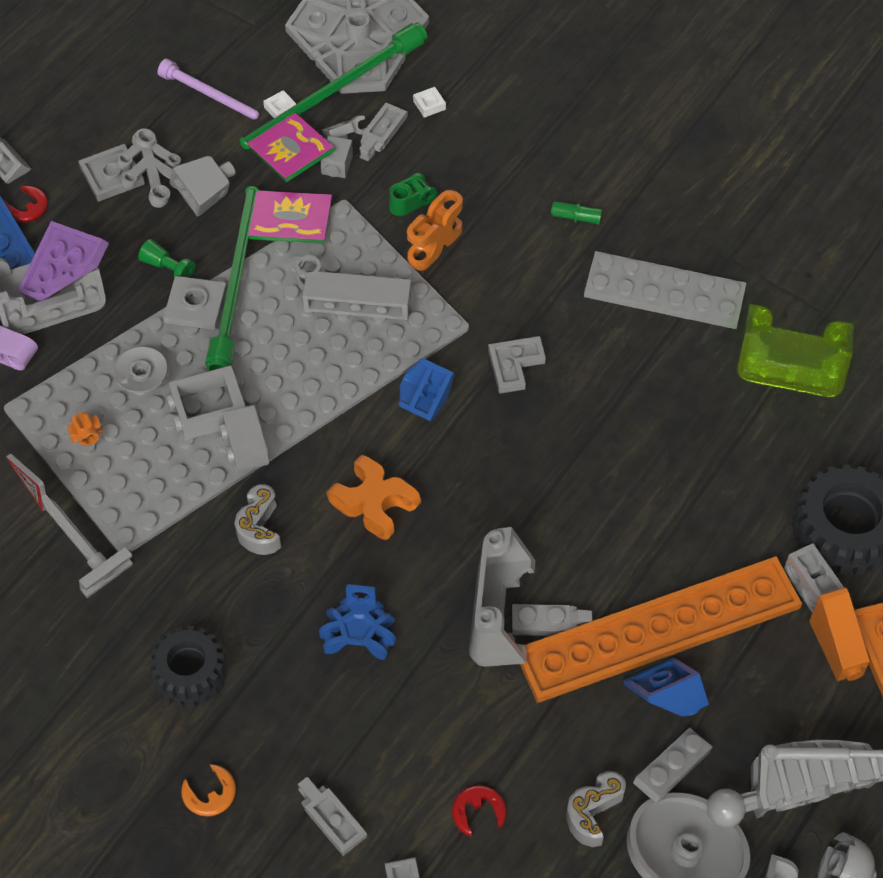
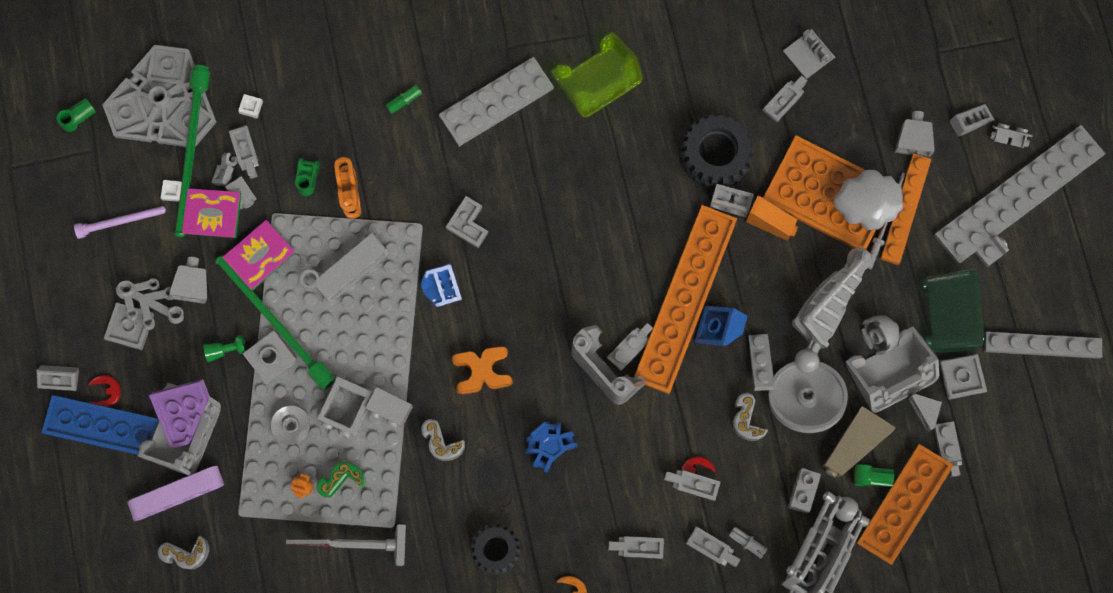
camera: 45 degrees left, 20 degrees up
none -> green animal [317,462,366,498]
none -> light grey hinge [664,470,720,501]

